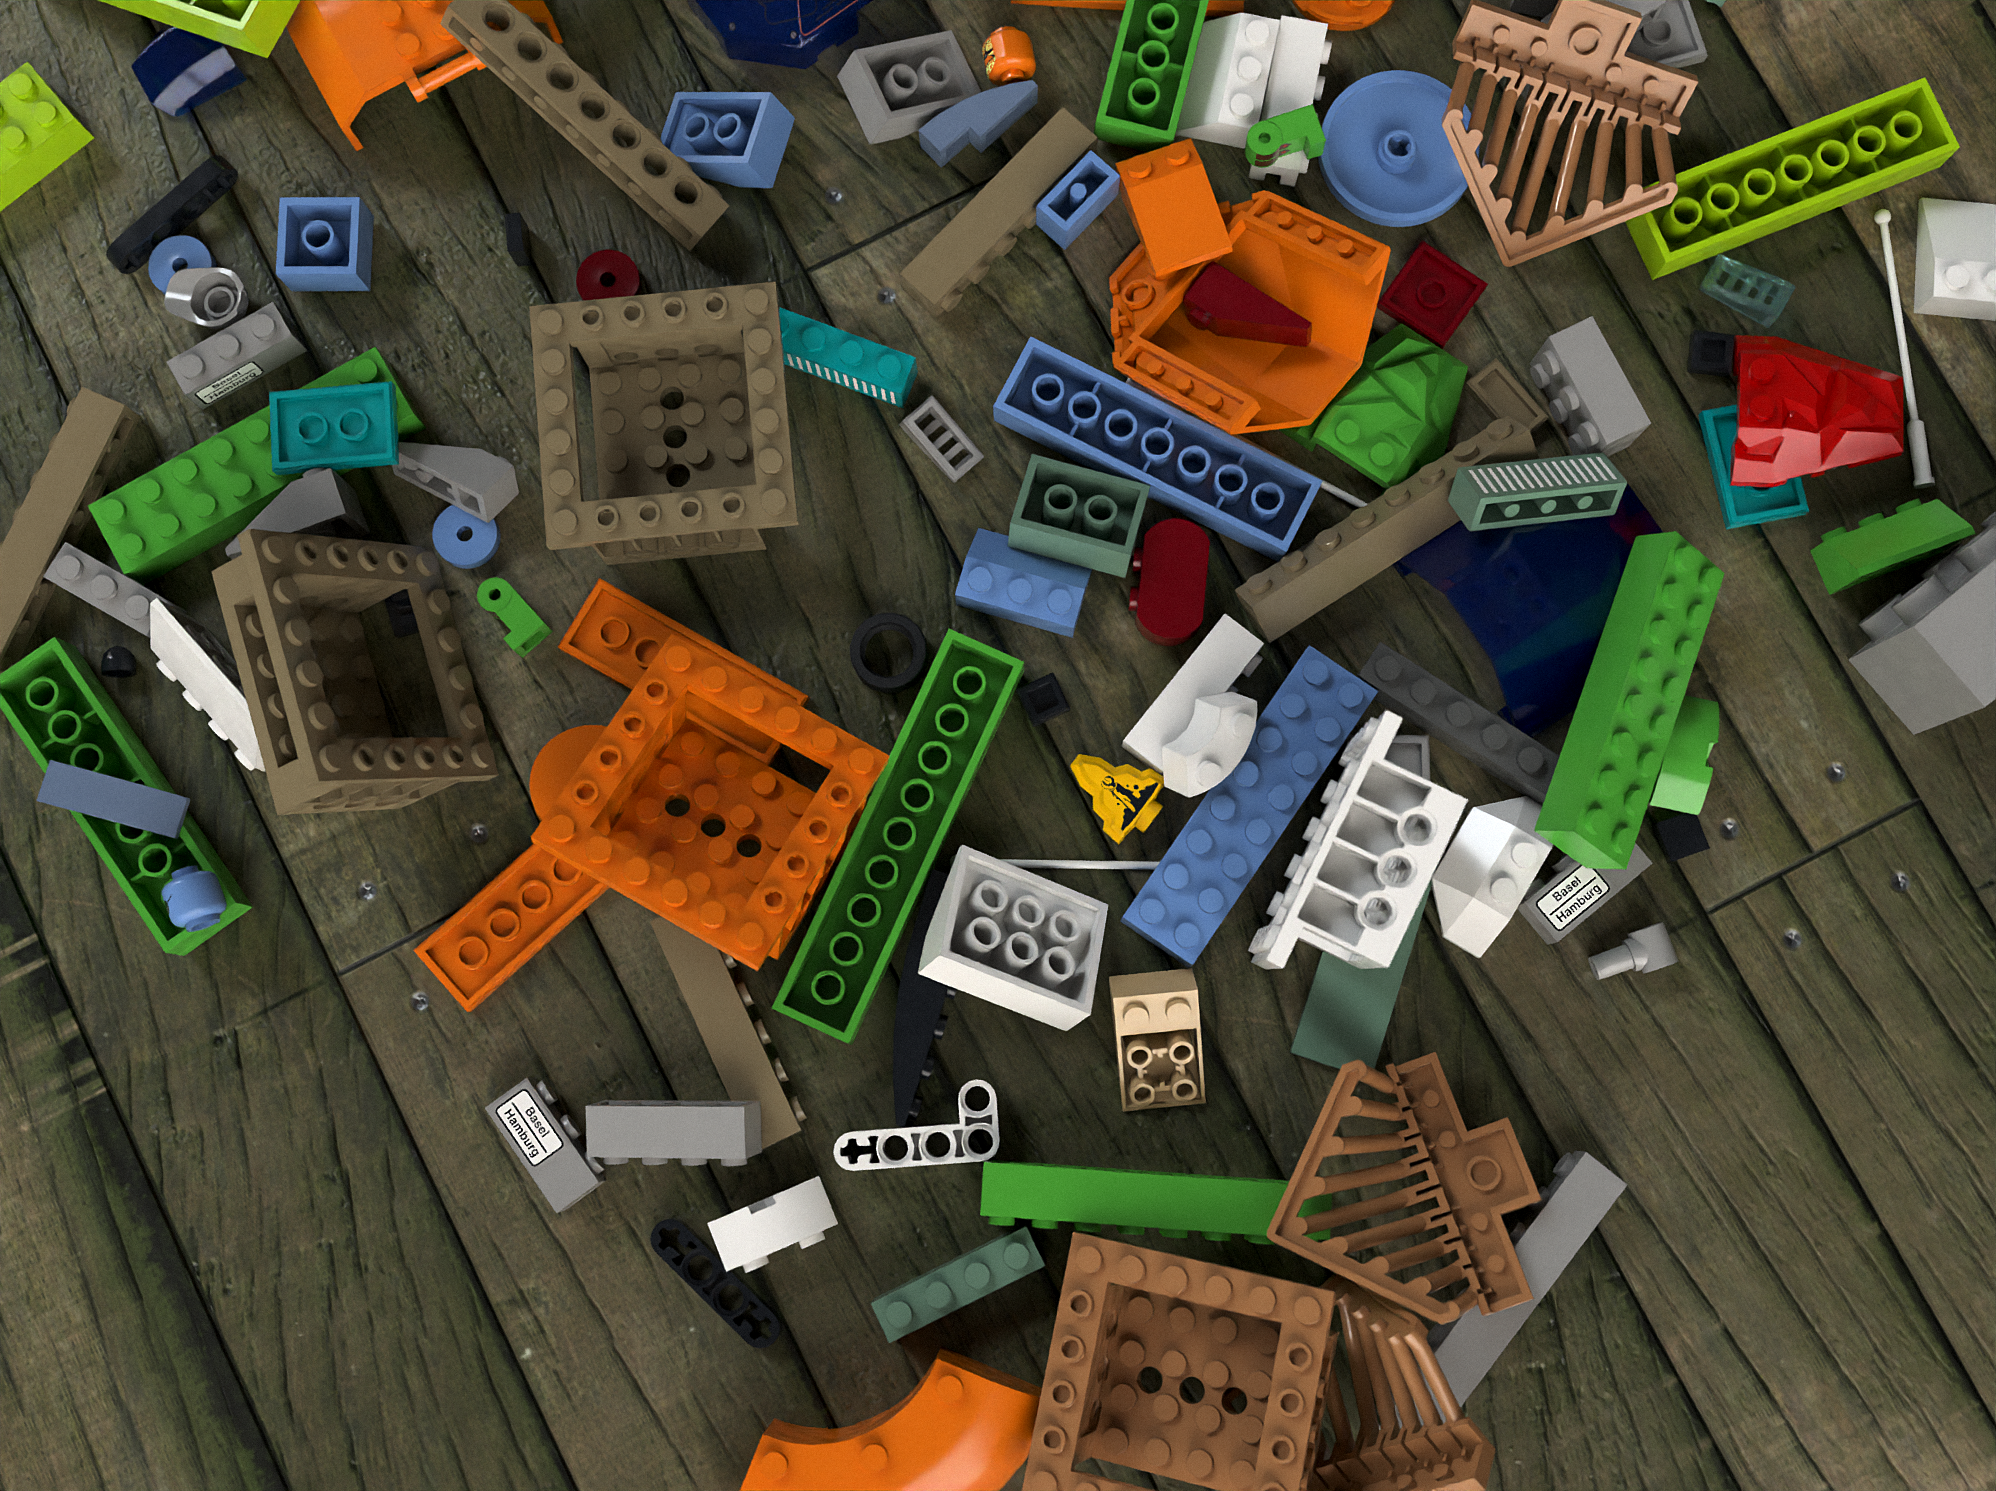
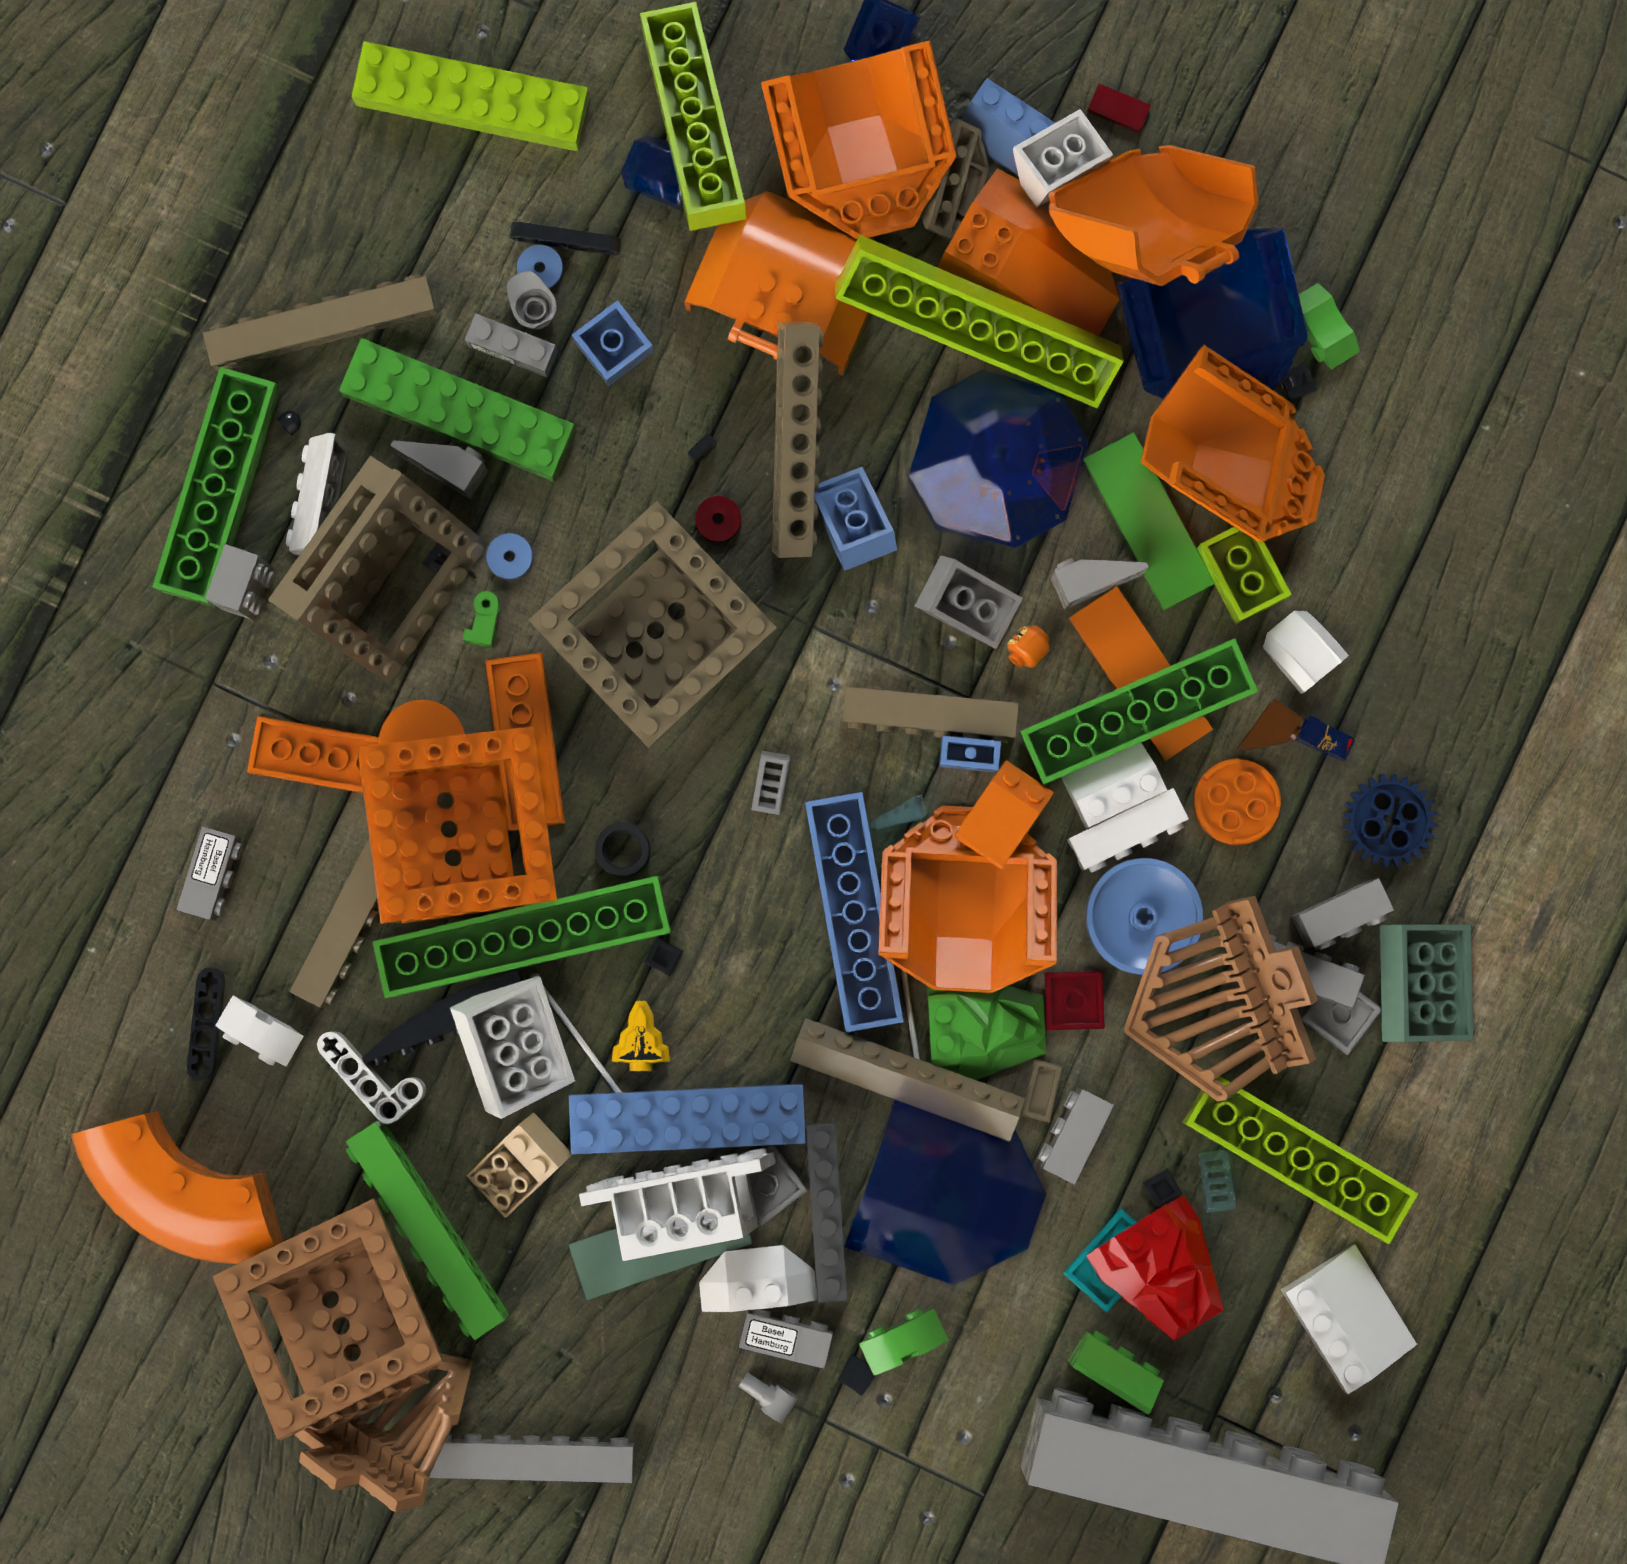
camera: 50 degrees right, 5 degrees up
sand blue slope [36,760,191,839] -> none
light grey brick [43,542,187,638] -> none
medium blue head [161,866,227,932] -> none
teal tile [269,381,399,475] -> none
light grey slope [392,442,519,523] -> none
light grey brick [586,1100,762,1166] -> none
teal brick [779,307,918,408] -> none
sand green brick [871,1223,1045,1343] -> none
sand blue slope [918,80,1038,168] -> none
medium blue slope [955,528,1092,638] -> none
sand green brick [1008,454,1150,578] -> none
white brick [1121,614,1264,775] -> none
dark red brick [1128,518,1210,646] -> none
white brick [1162,692,1257,797] -> none
dark red slope [1184,261,1312,347] -> none
bright green leg [1245,104,1326,168] -> none
medium nougat plate [1267,1052,1542,1325] -> none
sand green brick [1447,452,1627,531] -> none
bright green brick [1534,531,1725,870] -> none
white piece [1874,209,1935,489] -> none
none -> light grey brick [205,544,275,621]
none -> clear light blue slope [869,794,927,831]

